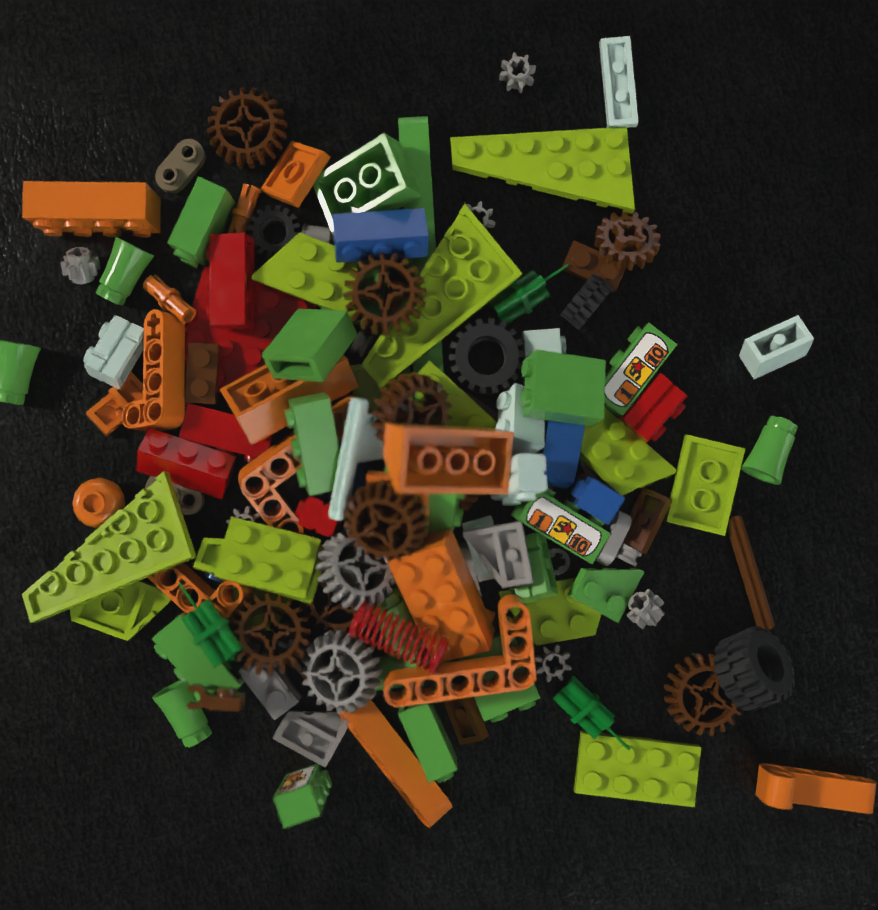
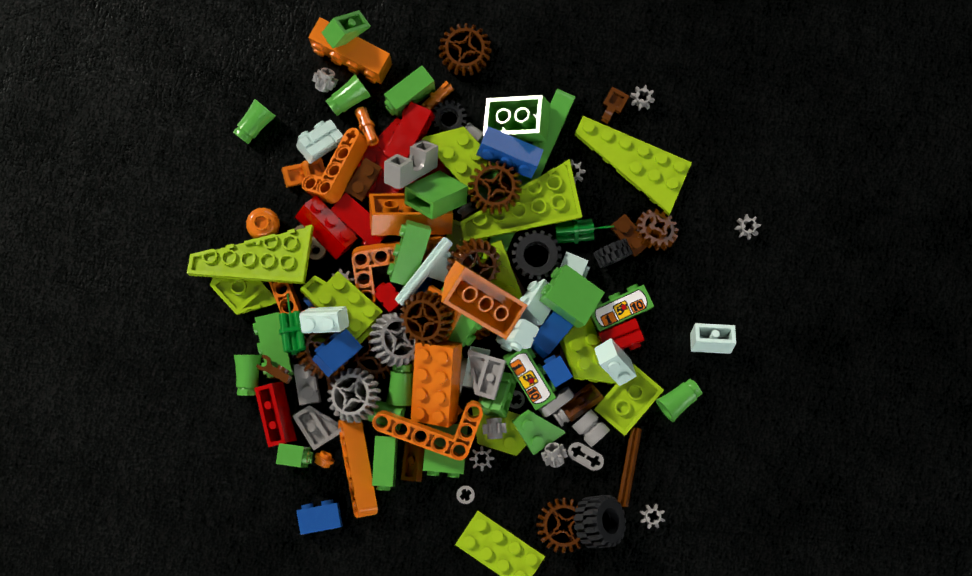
camera: 25 degrees right, 5 degrees down
dark tan plate [155,139,206,194] -> none
orange tile [261,141,331,208] -> none
red piece [349,600,450,675] -> none
green piece [552,675,631,750] -> none
light aqua plate [599,36,639,128] -> none
none -> red brick [254,381,297,447]
none -> blue brick [296,499,343,535]
none -> light aqua brick [299,306,349,333]
none -> blue brick [312,329,362,377]
none -> orange plate [314,451,334,468]
none -> bright green slope [321,10,371,48]
none -> light grey arch [384,140,438,189]
none -> light grey bush [457,486,475,504]
none -> light grey gear [482,418,507,439]
none -> light grey beam [568,442,604,471]
none -> light grey wheel [572,409,610,447]
none -> light aqua brick [594,338,637,386]
none -> reddish brown plate [601,87,629,124]
none -> light grey gear [640,504,665,529]
none -> light grey gear [734,214,761,240]

